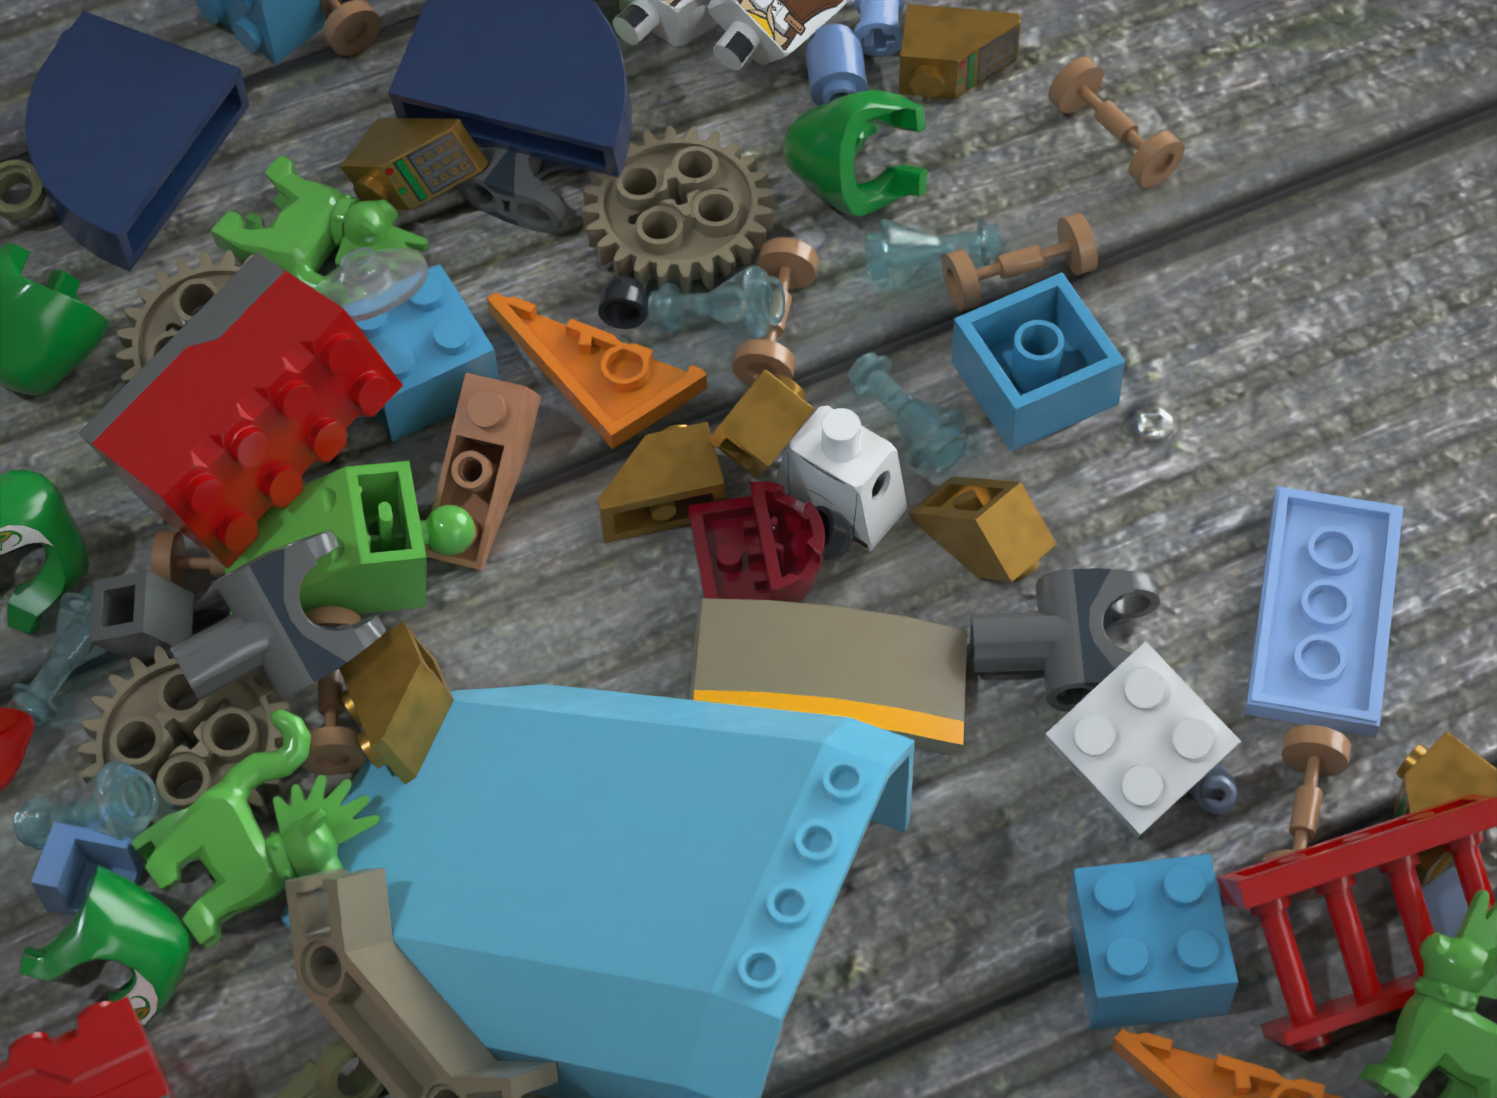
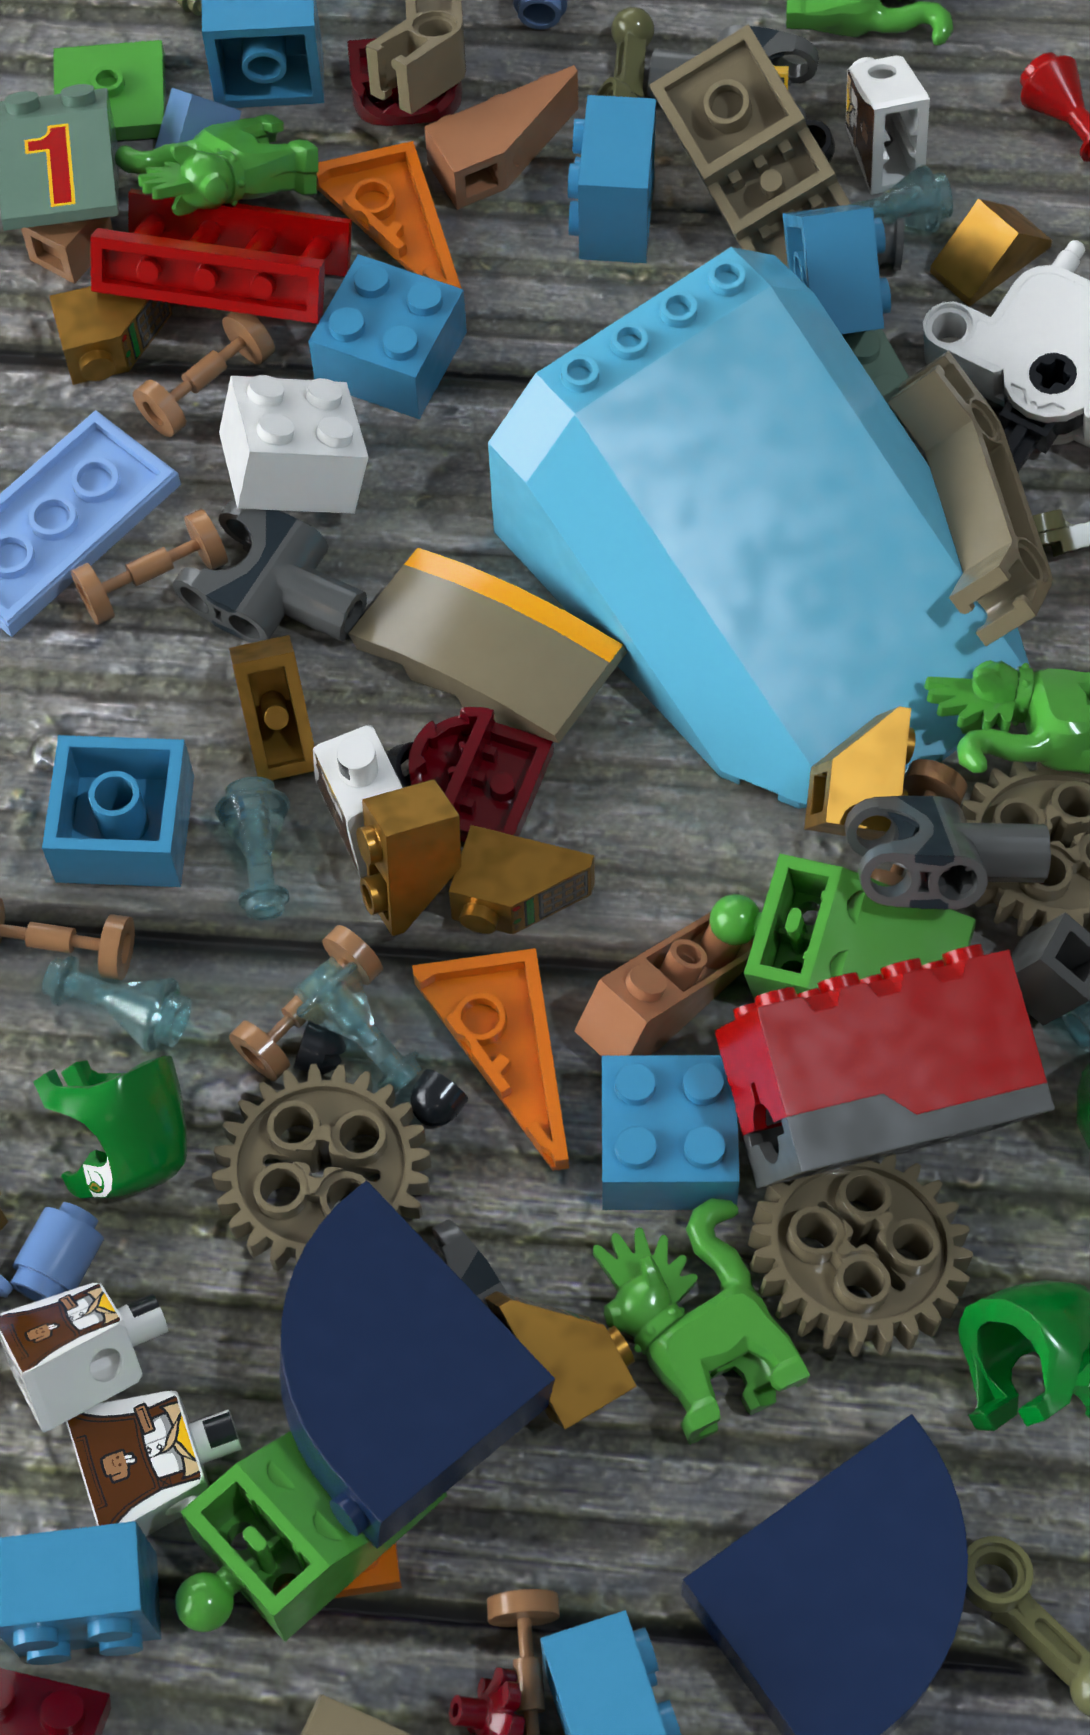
camera: 150 degrees left, 5 degrees up
clear dish [315,247,428,322] -> none
none -> medium nougat wheel [71,509,228,625]

